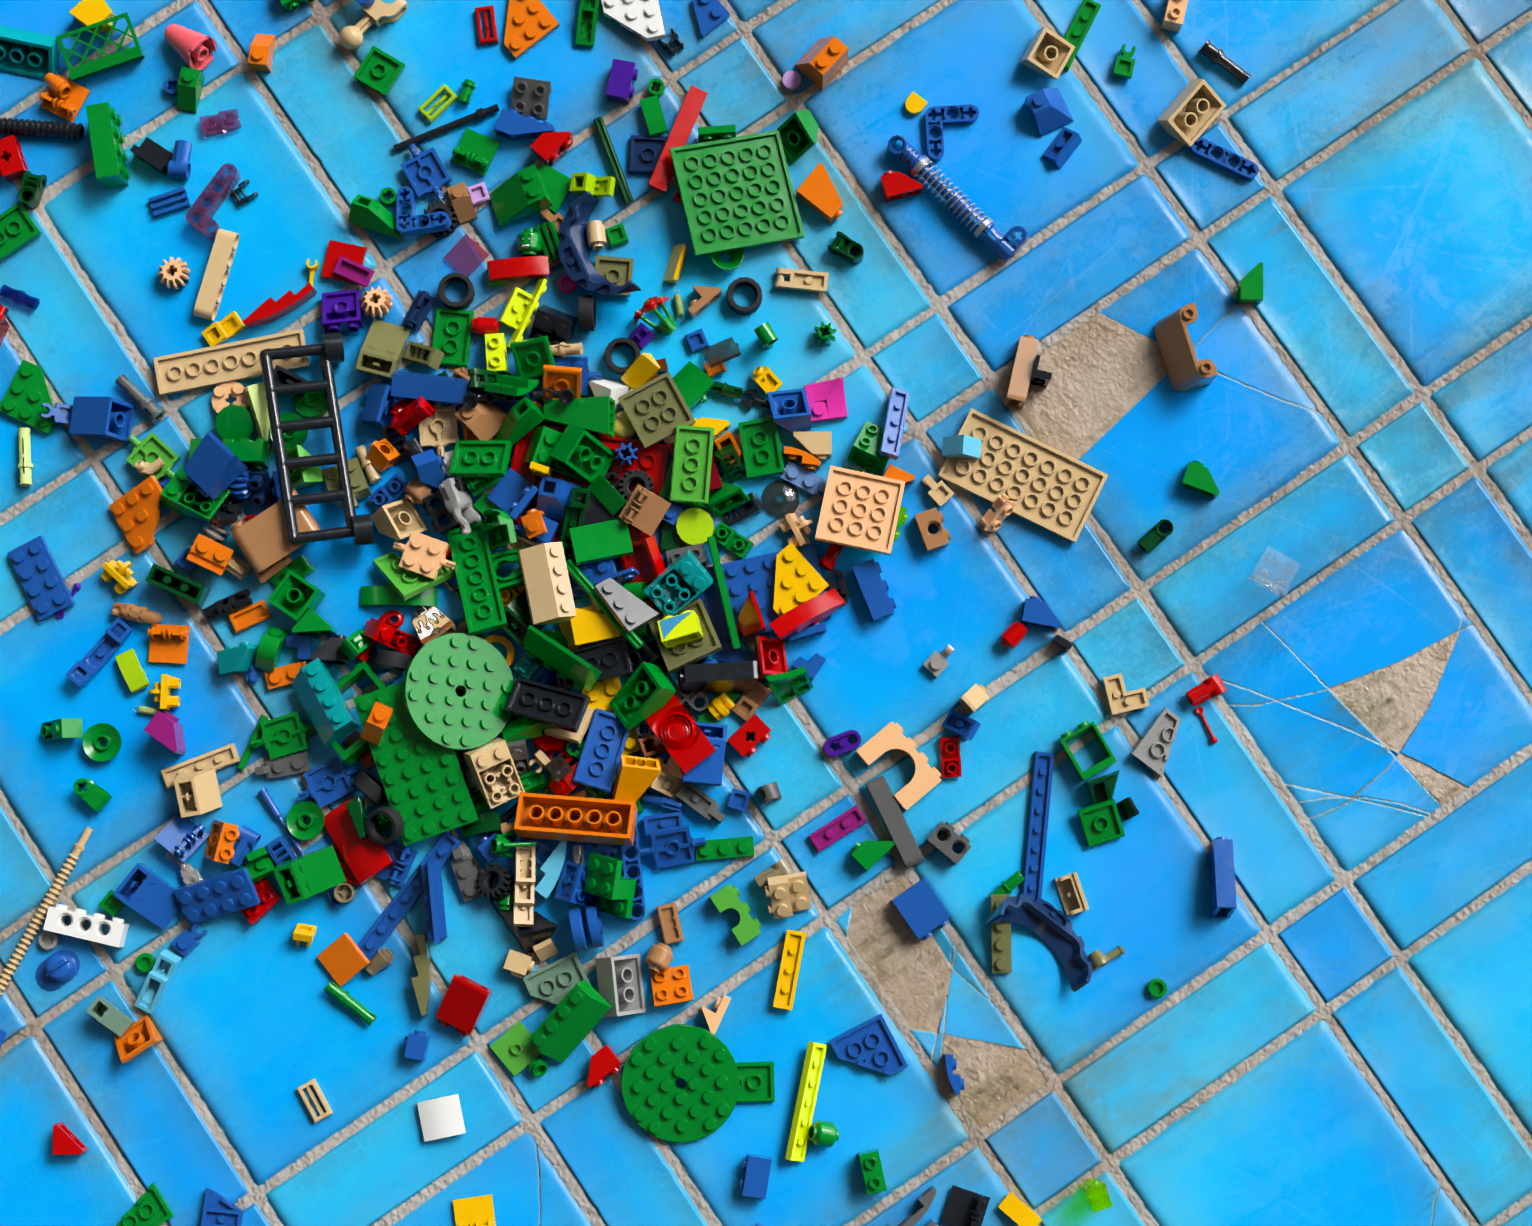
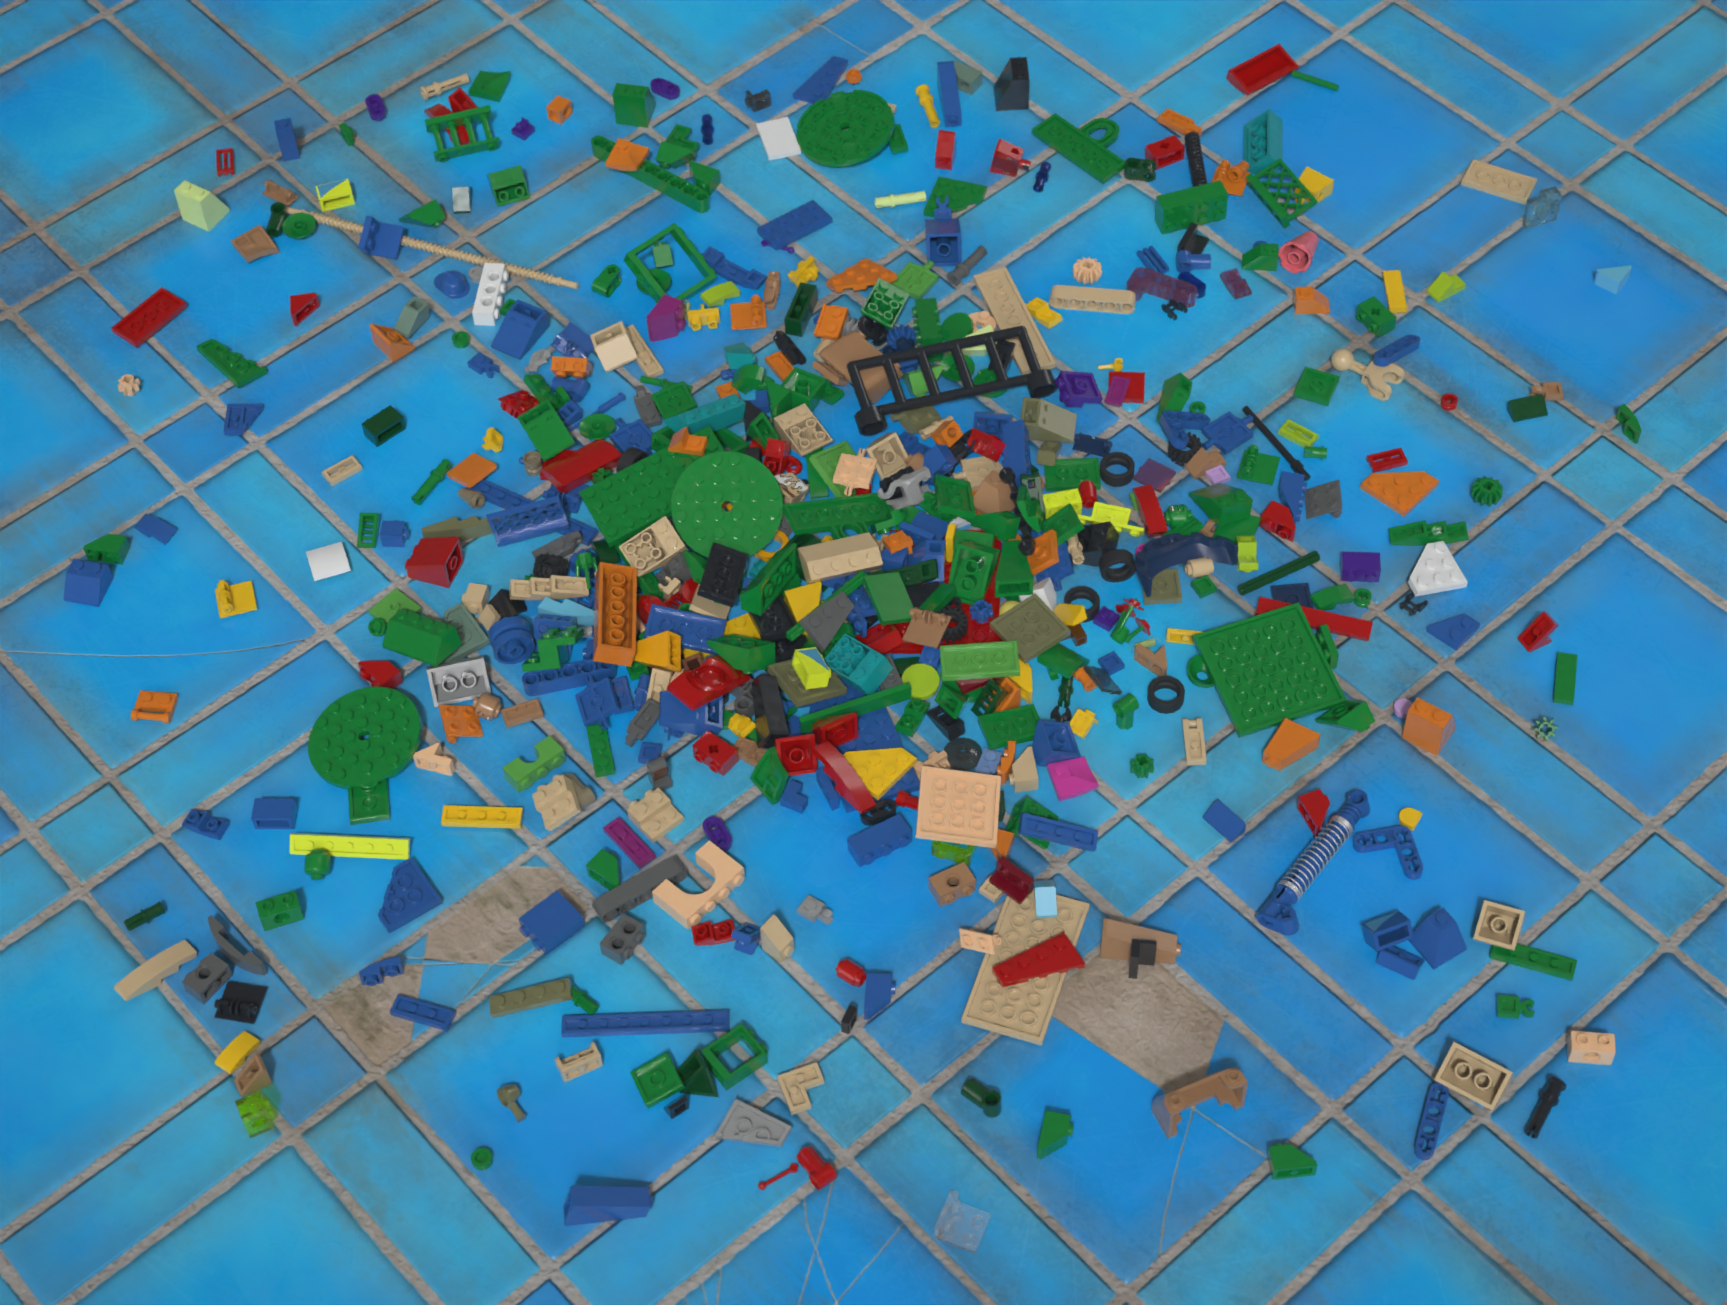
camera: 85 degrees right, 30 degrees down
medium azure slope [134,949,182,1014] -> none
tan arm [135,457,165,475] -> none
blue plate [174,867,261,925] -> none
blue slope [183,431,247,500] -> none
red slope [242,283,317,329] -> none
dark green slope [345,797,368,840] -> none
light nougat gear [360,286,393,319] -> none
black tyre [365,806,404,845] -> none
clear smoke bracket [545,754,573,782] -> none
dark green piece [827,231,864,264] -> none
dark blue windscreen [986,894,1093,992] -> none
none -> medium nougat slope [234,1053,272,1097]
none -> green slope [357,513,380,548]
none -> dark green brick [362,405,406,447]
none -> blue tile [390,994,456,1032]
none -> green window [623,223,717,303]
none -> tan plate [627,788,684,843]
none -> tan slope [774,403,833,456]
none -> dark red bracket [989,856,1034,904]
none -> red wing [992,932,1085,988]
none -> clear blue beam [1177,272,1206,298]
none -> blue slope [1202,800,1246,843]
none -> blue brick [1362,911,1414,952]

